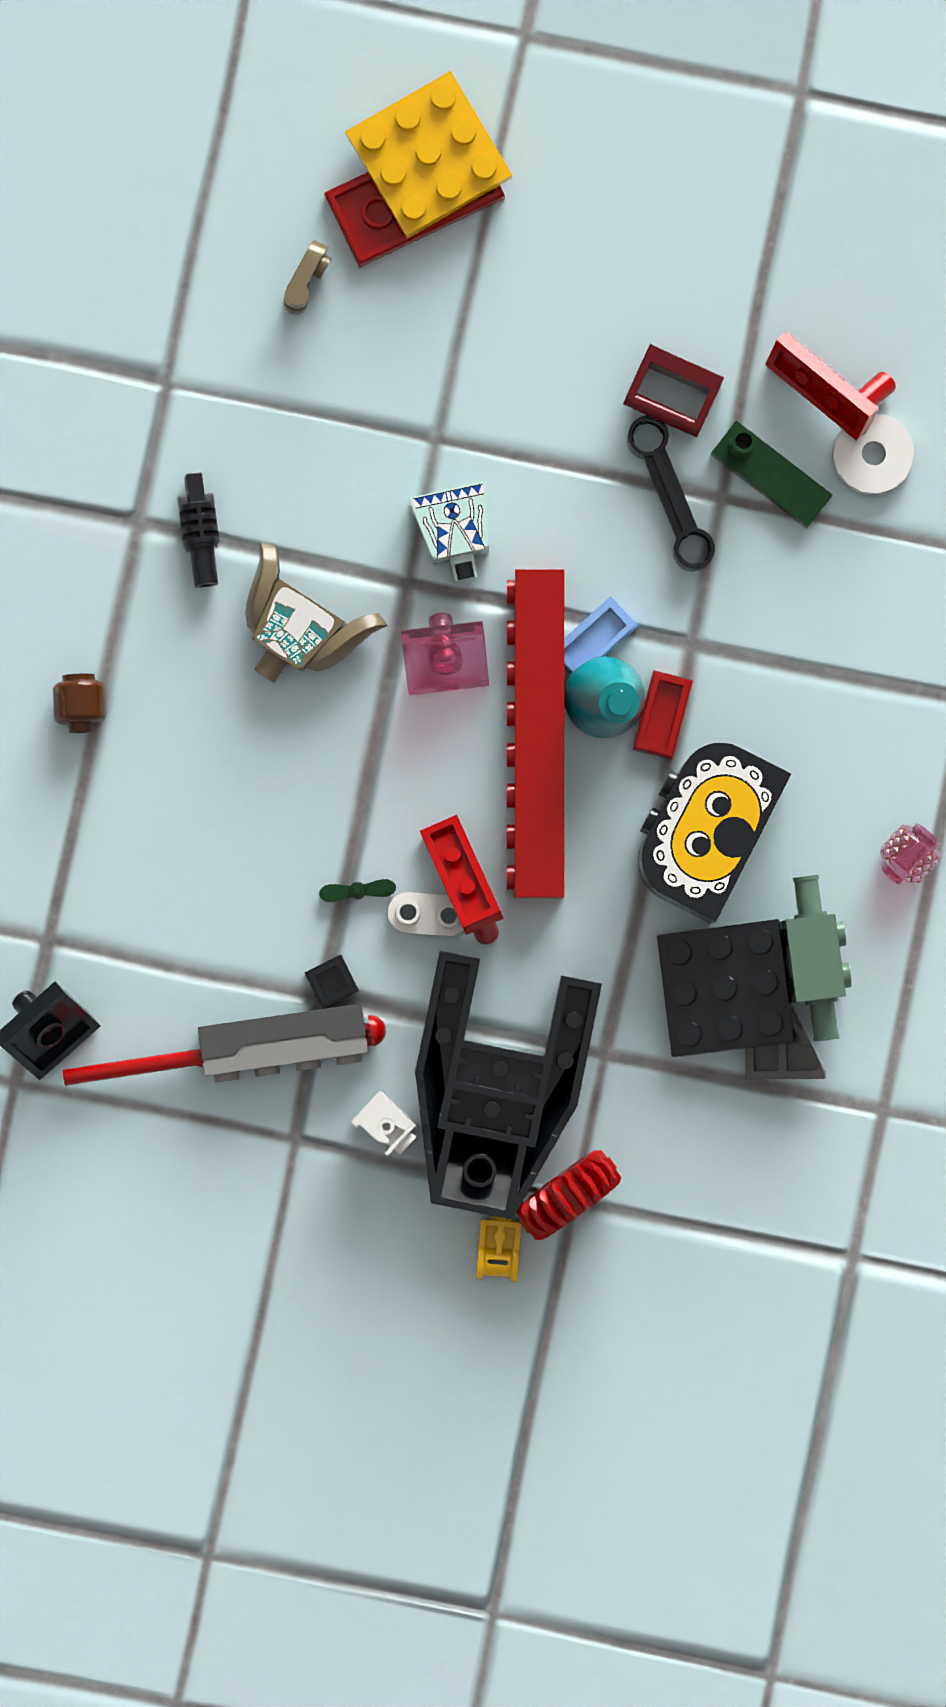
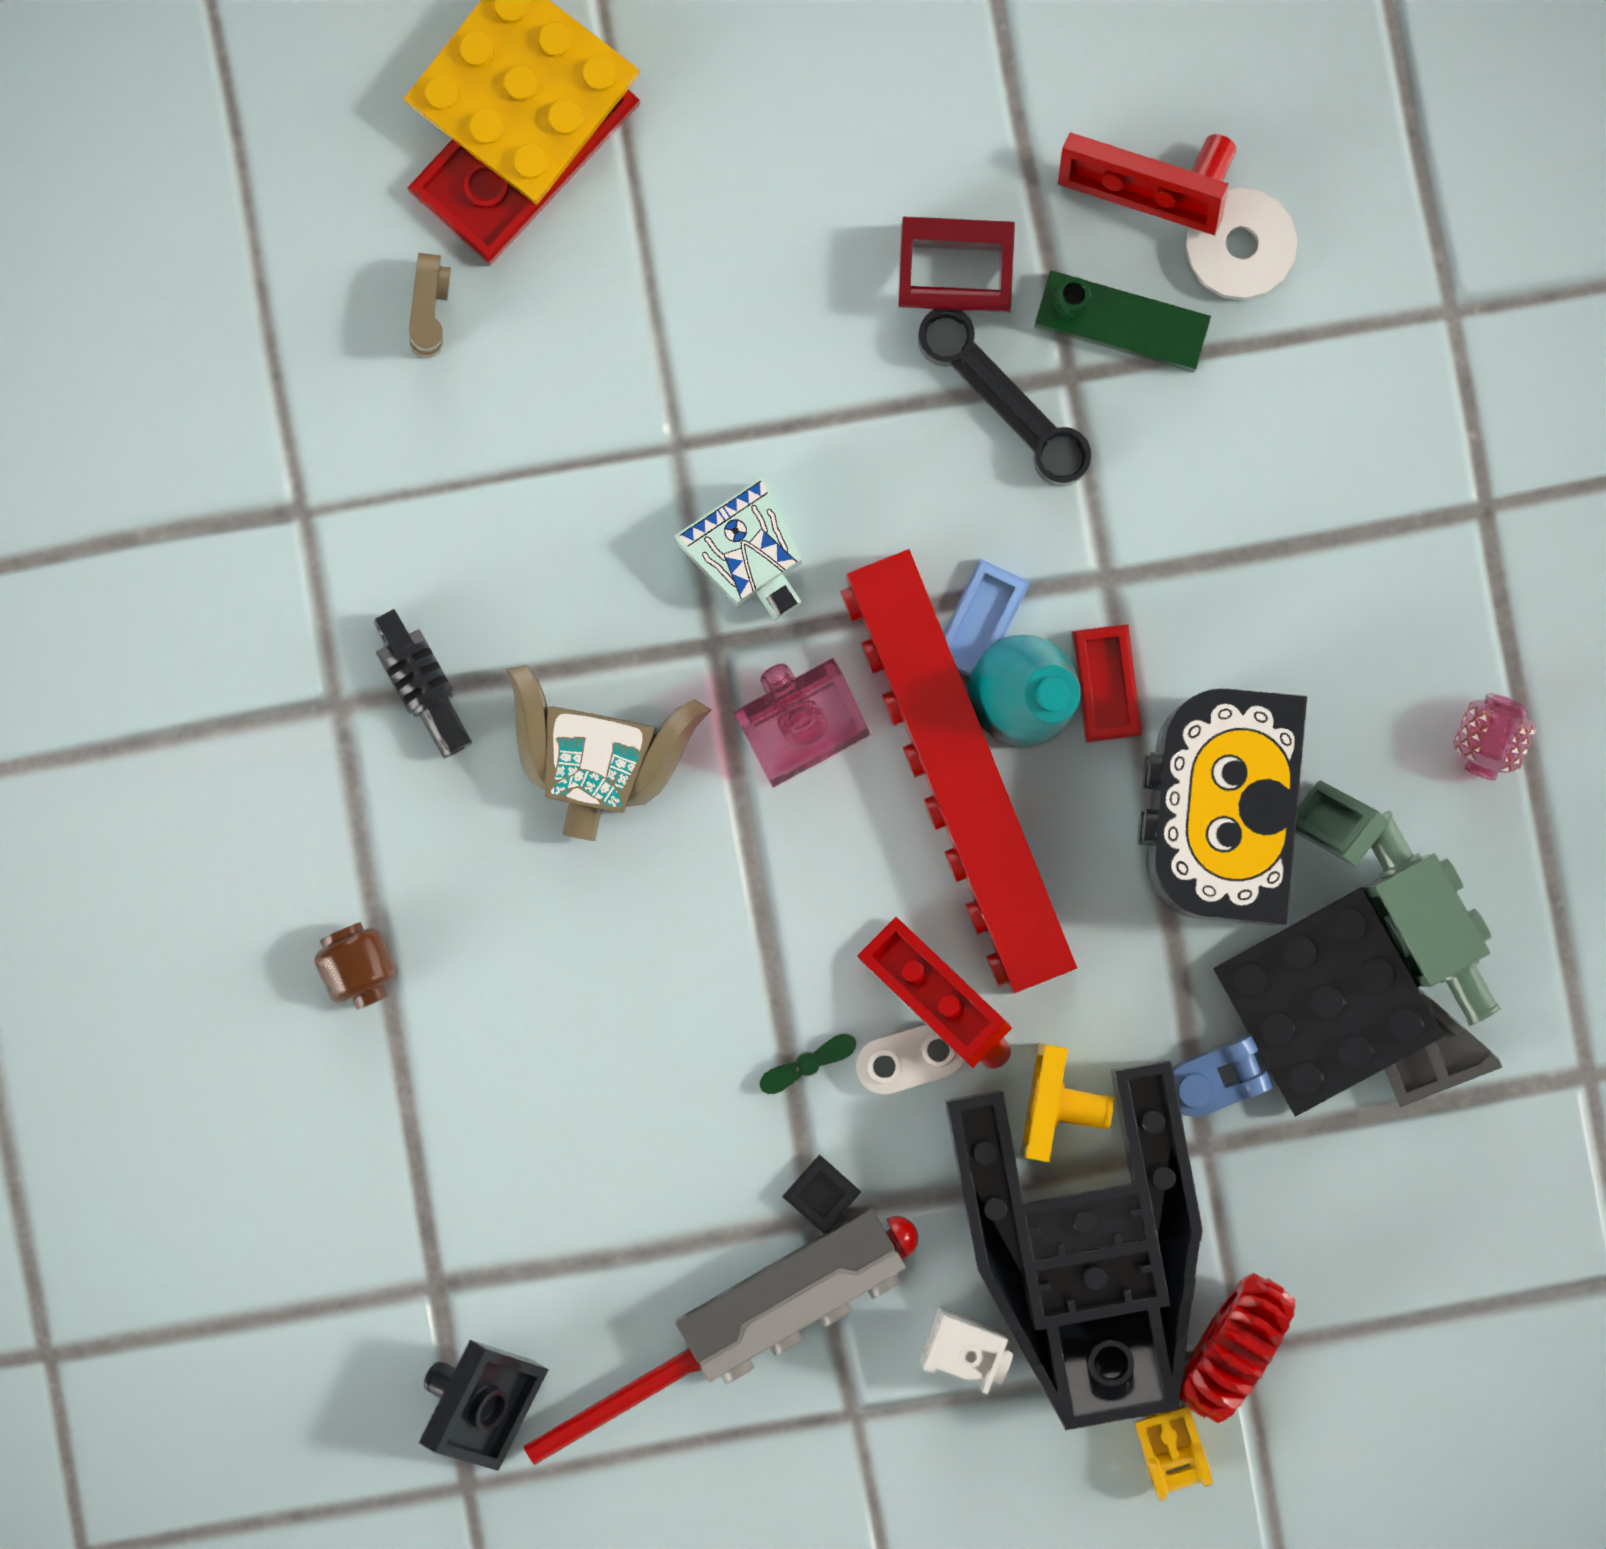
camera: 25 degrees left, 0 degrees up
none -> yellow tile [1020,1043,1114,1162]
none -> medium blue plate [1173,1034,1274,1117]
none -> sand green tile [1296,780,1390,867]

